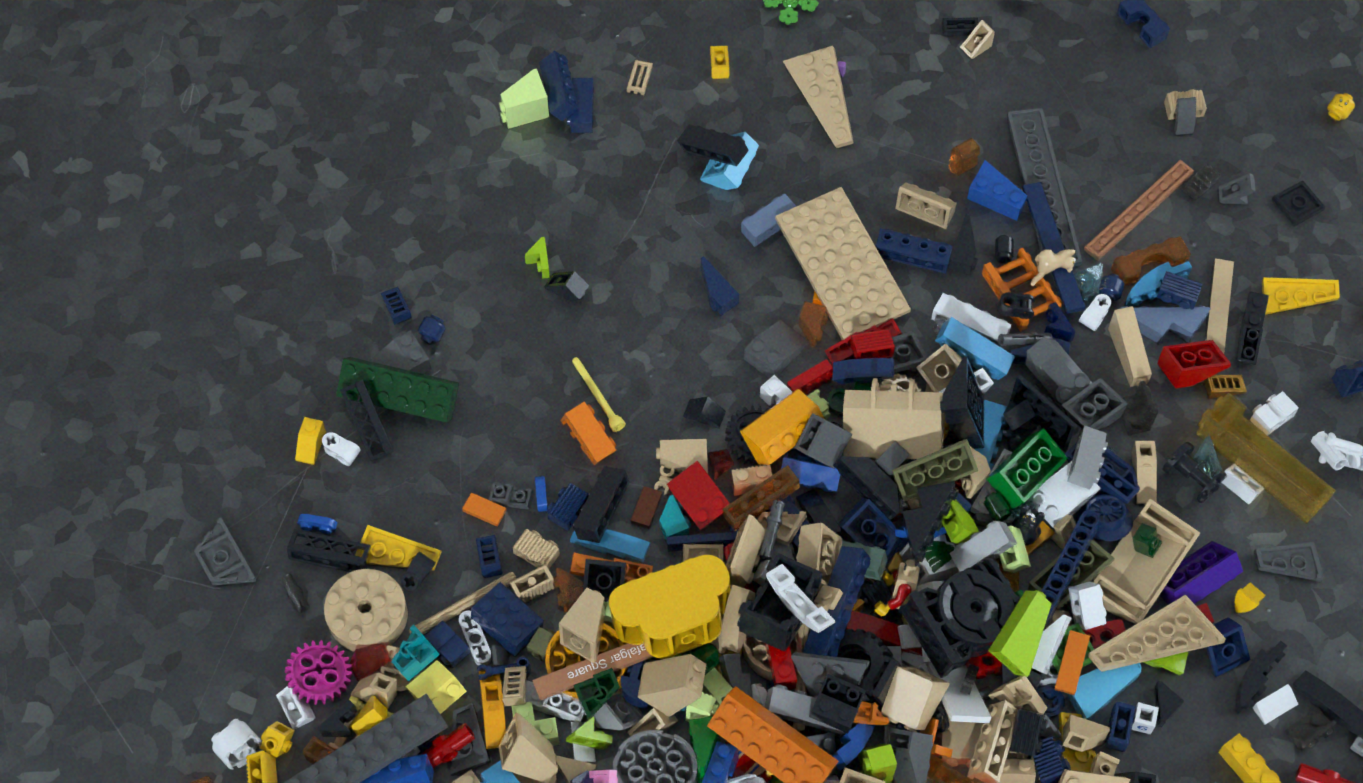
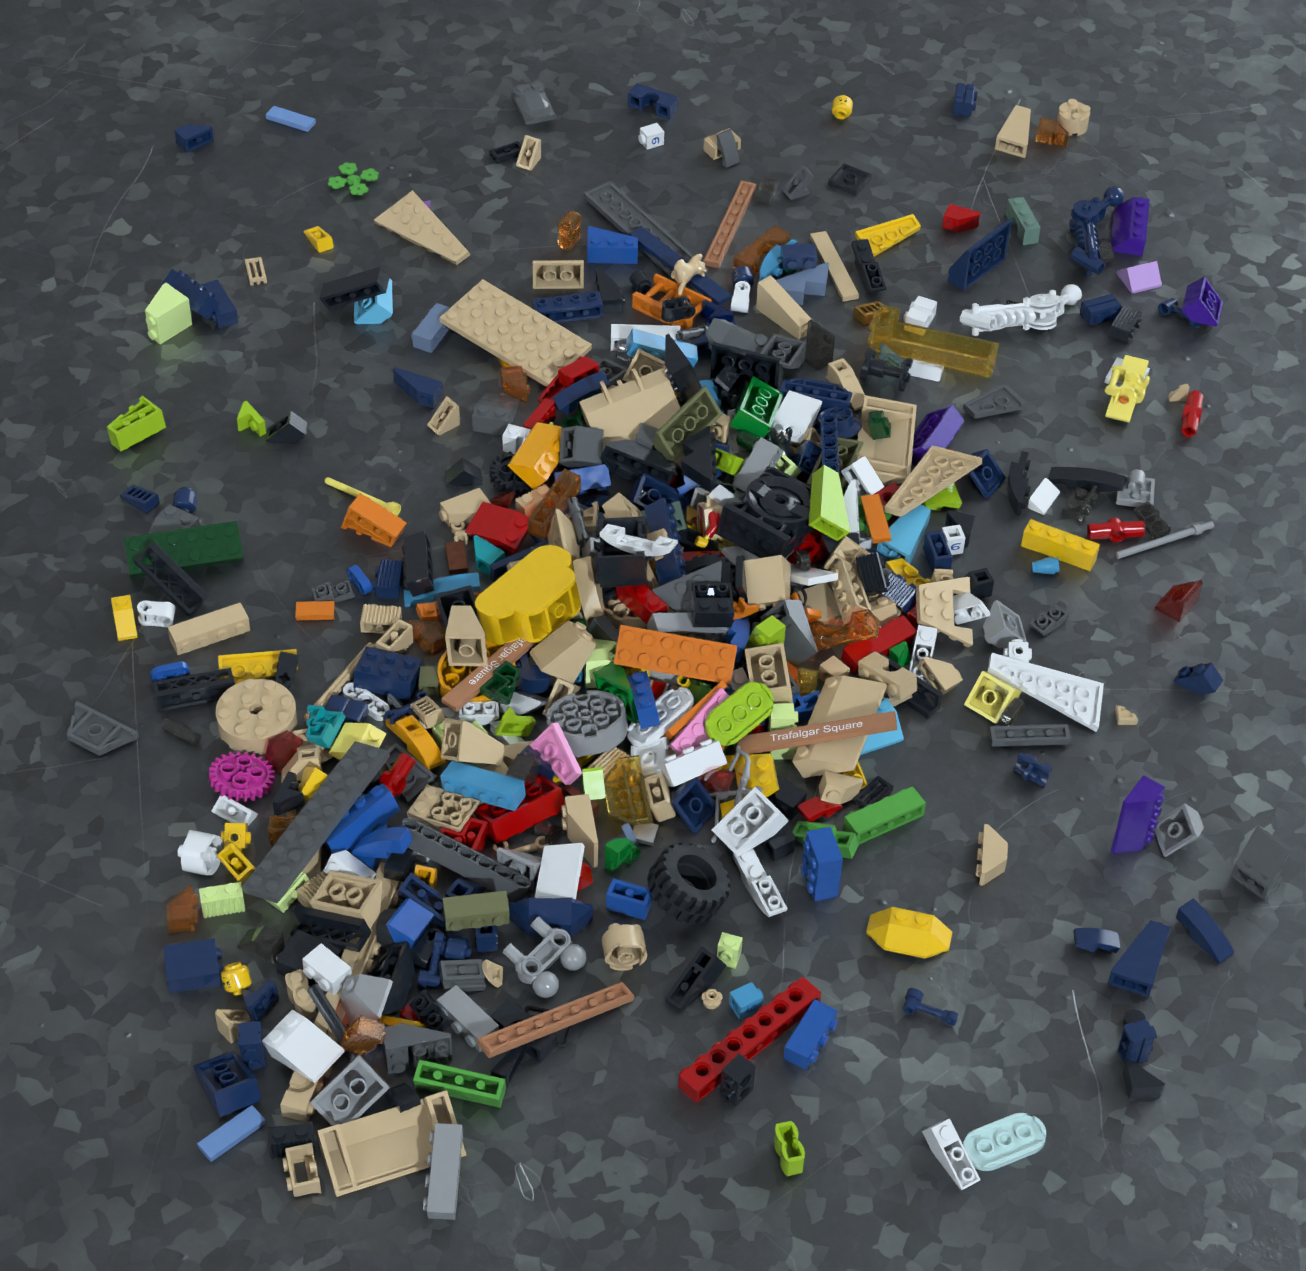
camera: 30 degrees left, 15 degrees down
dark blue slope [476,535,503,578] -> none
tan slope [1062,714,1110,752] -> none
light grey brick [1067,426,1108,490] -> none
clear light blue slope [1074,263,1103,301] -> none
red slope [1157,340,1231,389] -> none
yellow tile [1234,582,1266,613] -> none
none -> lime wedge [107,396,166,451]
none -> tan brick [168,603,250,655]
none -> tan slope [427,396,460,436]
none -> white brick [638,123,664,150]
none -> white sticker [708,484,742,507]
none -> dark blue slope [792,440,822,478]

